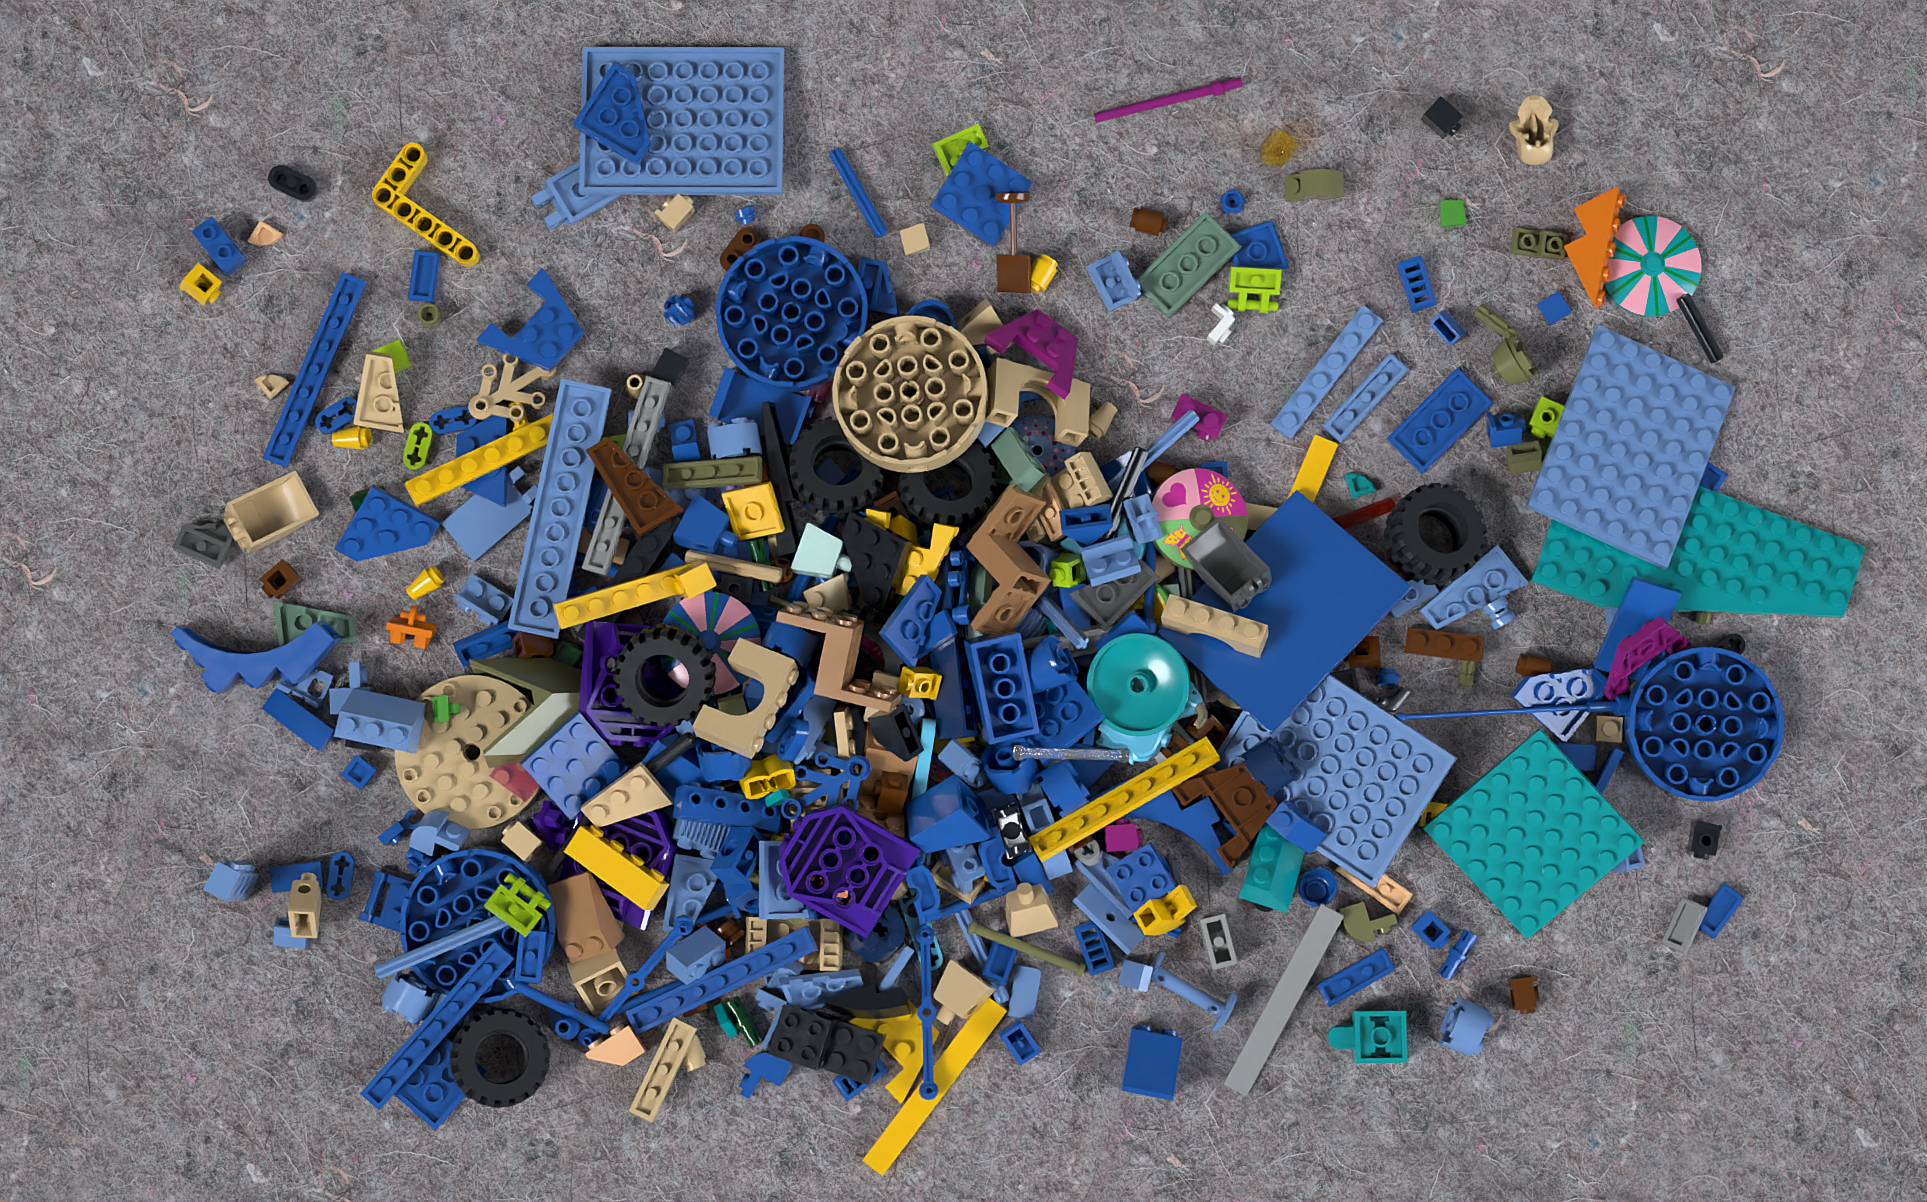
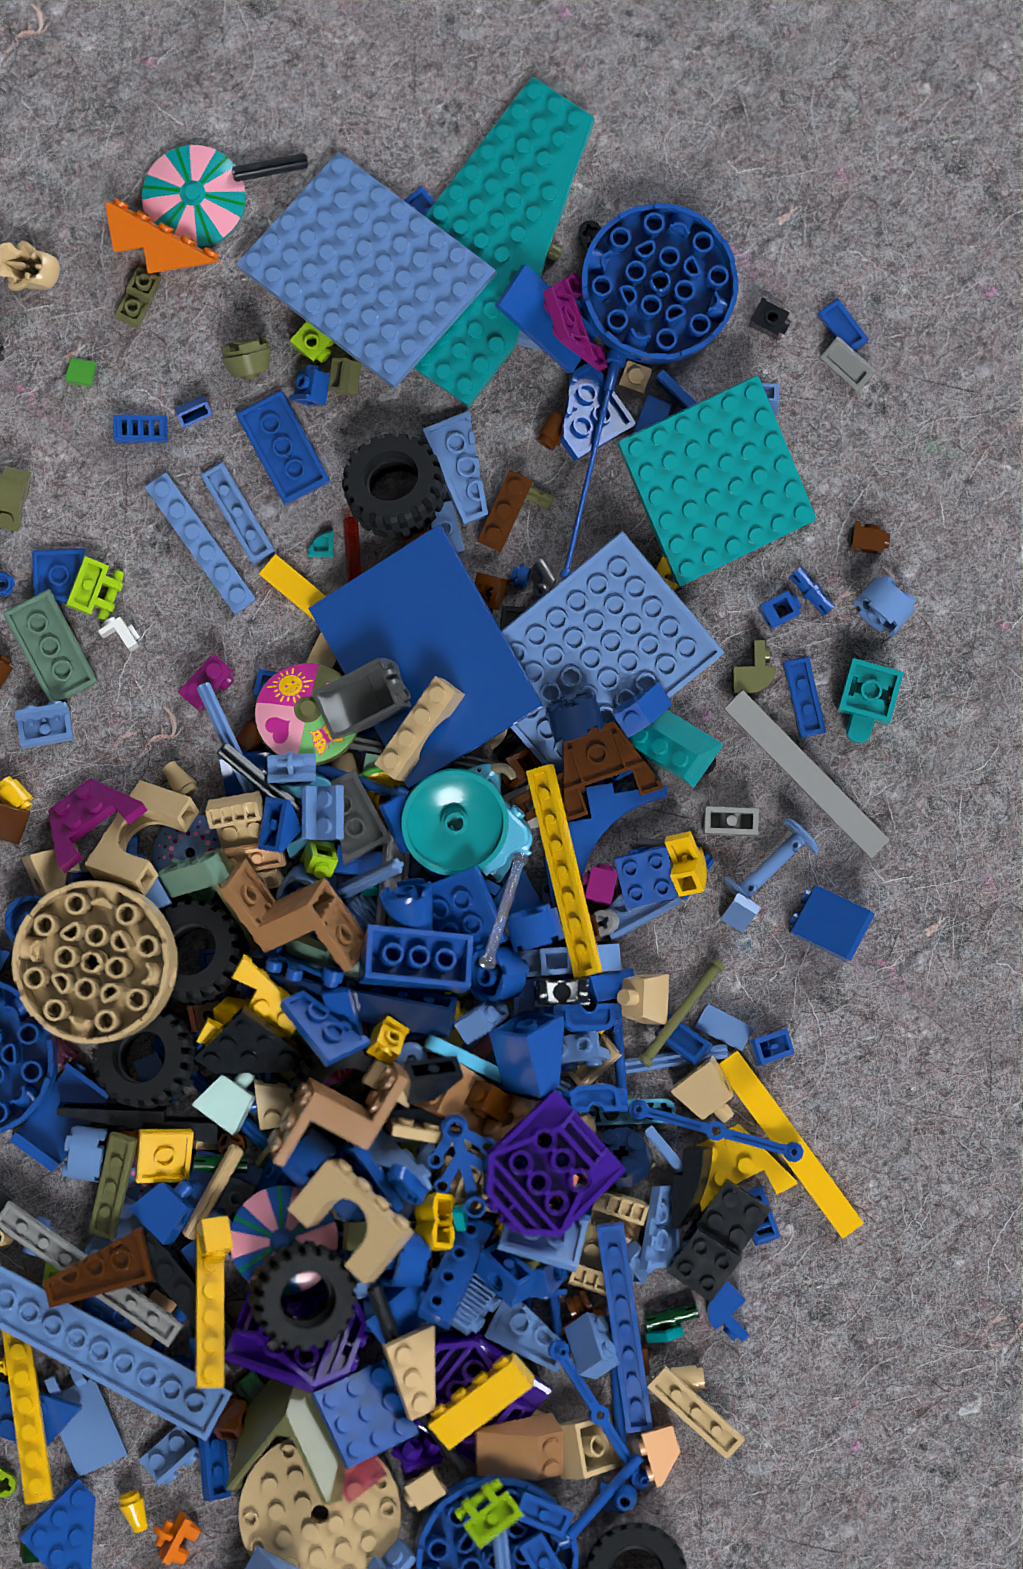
camera: 75 degrees left, 0 degrees up
bright green tile [432,695,460,723] -> none
blue slope [668,419,702,463] -> none
medium blue bracket [755,989,788,1049] -> none
medium blue tile [1073,882,1145,955] -> none
blue slope [1073,921,1115,976] -> none
blue hair [1298,867,1337,907] -> none
light nougat tile [1335,865,1413,915] -> none
olive axle [1474,304,1520,338] -> none
medium blue wheel [1482,596,1516,630] -> none
blue tile [1536,291,1572,326] -> none

